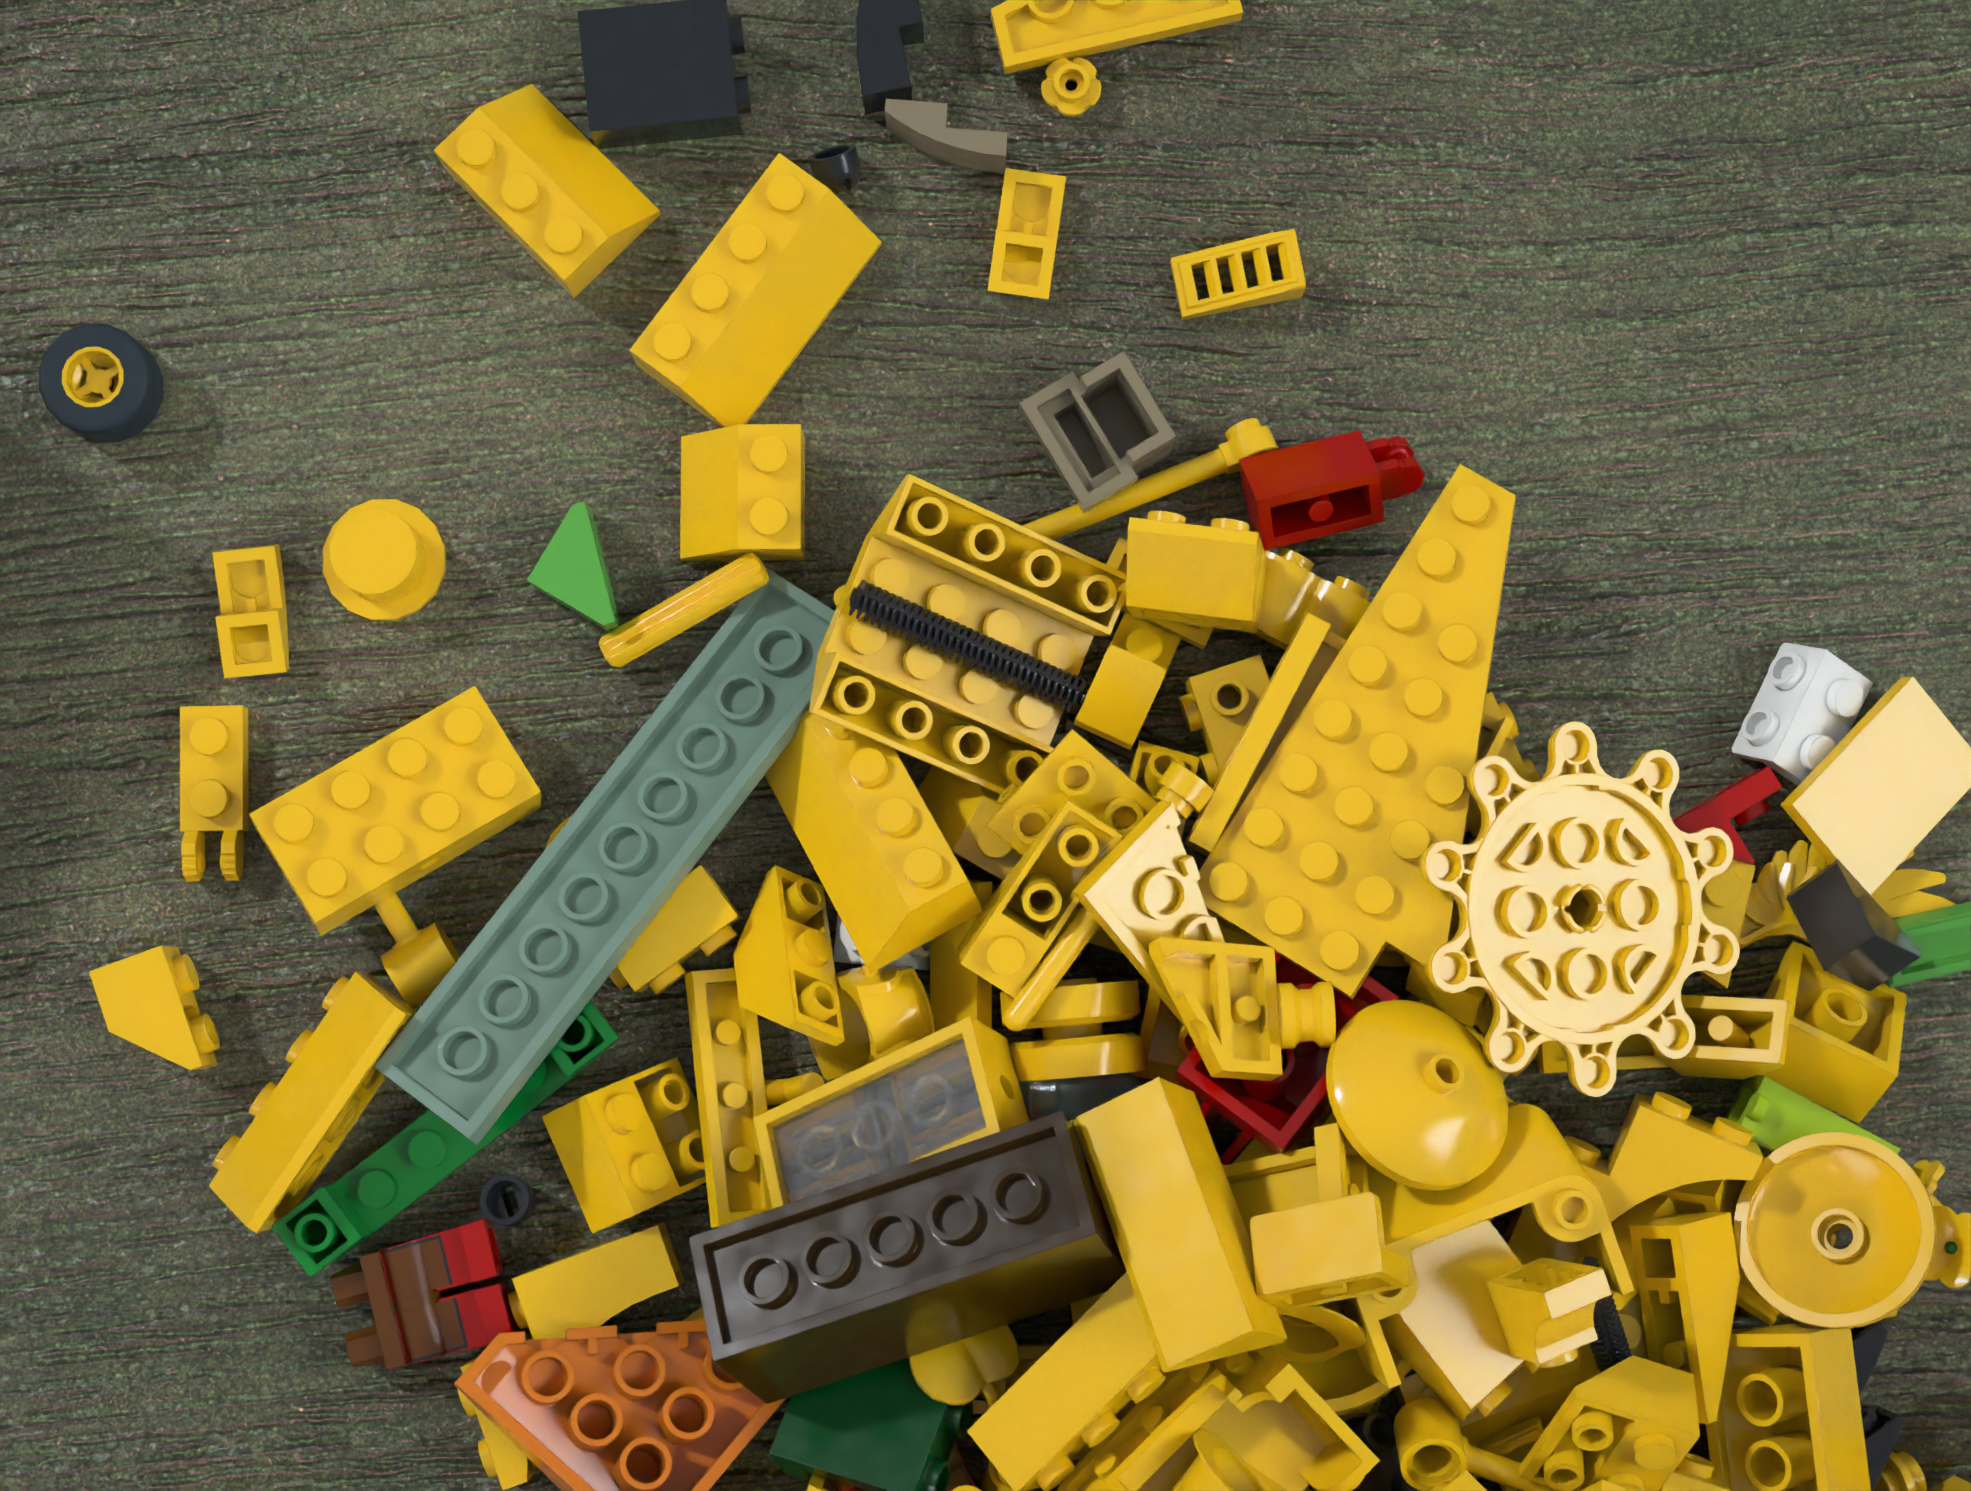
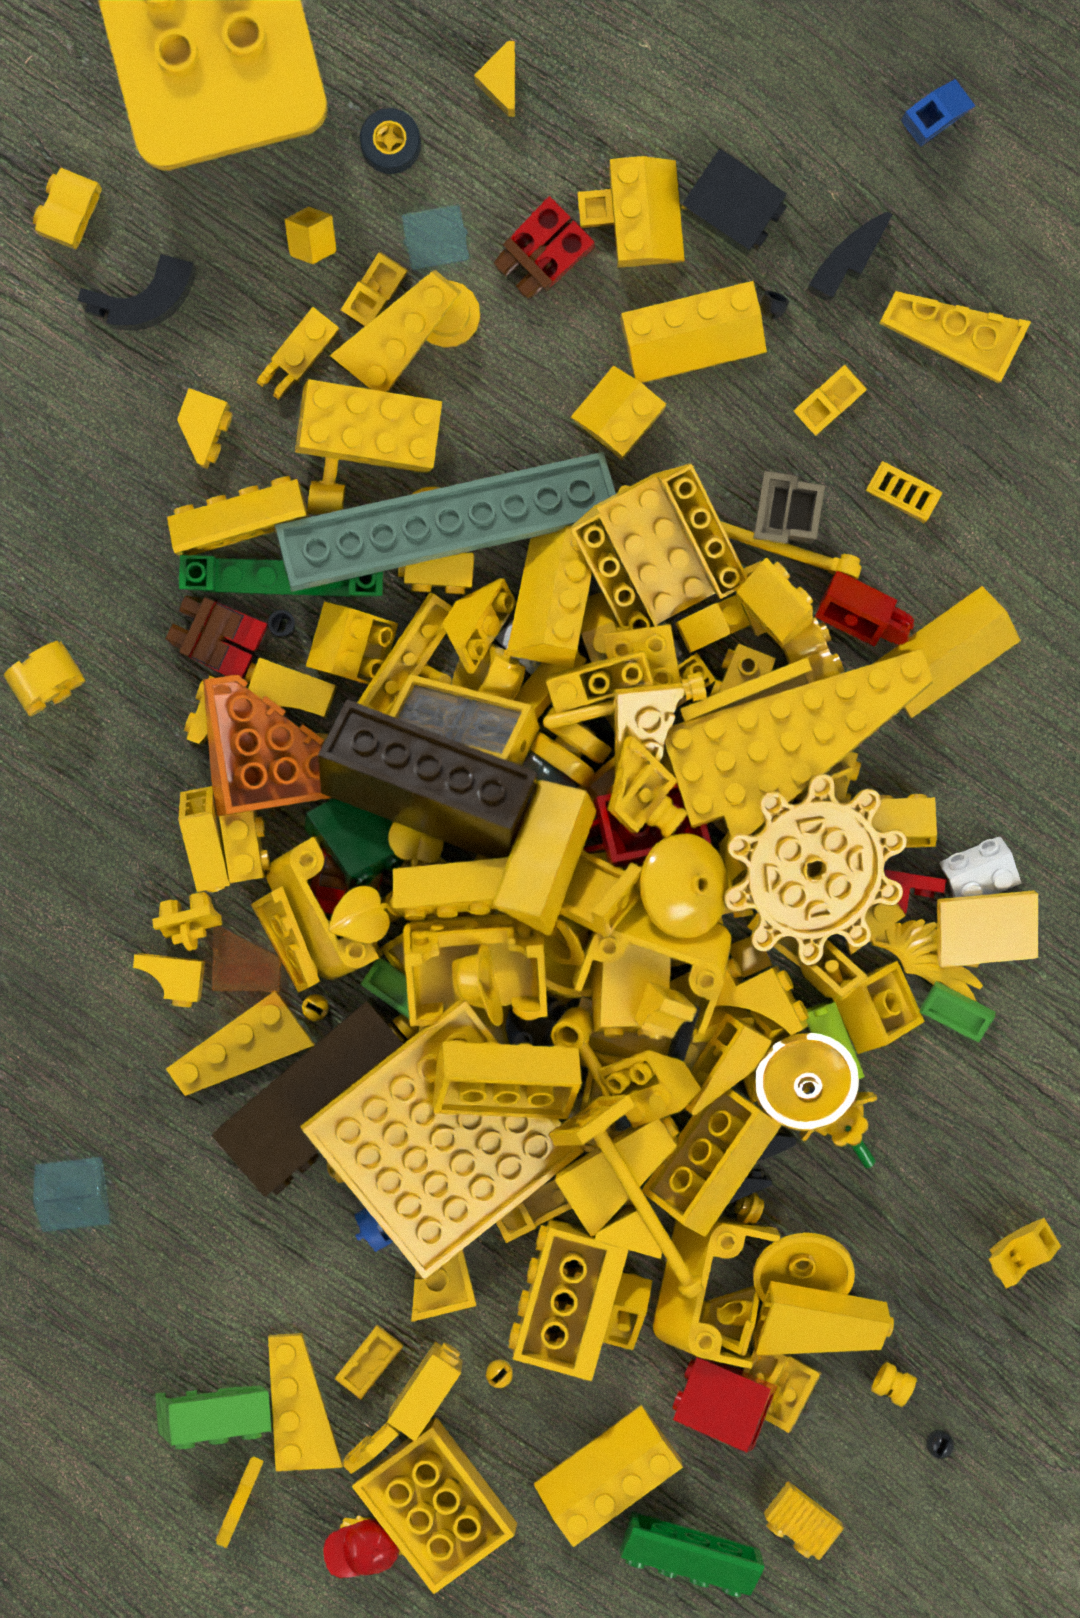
camera: 45 degrees right, 5 degrees up
bright green slope [527,501,621,632] -> none
yellow axle [599,553,769,667] -> none
black axle [849,580,1086,712] -> none
dark tan slope [885,99,1008,174] -> none
yellow plate [1041,57,1102,116] -> none
yellow panel [1250,1192,1410,1311] -> none
black slope [1787,859,1921,992] -> none
none -> yellow panel [285,206,336,264]
none -> yellow wing [330,270,462,392]
none -> clear light blue piece [402,204,469,270]
none -> yellow slope [474,41,515,117]
none -> red hips [494,196,595,300]
none -> yellow plate [577,189,614,228]
none -> yellow slope [730,935,772,978]
none -> yellow brick [872,794,937,848]
none -> yellow slope [873,586,1021,718]

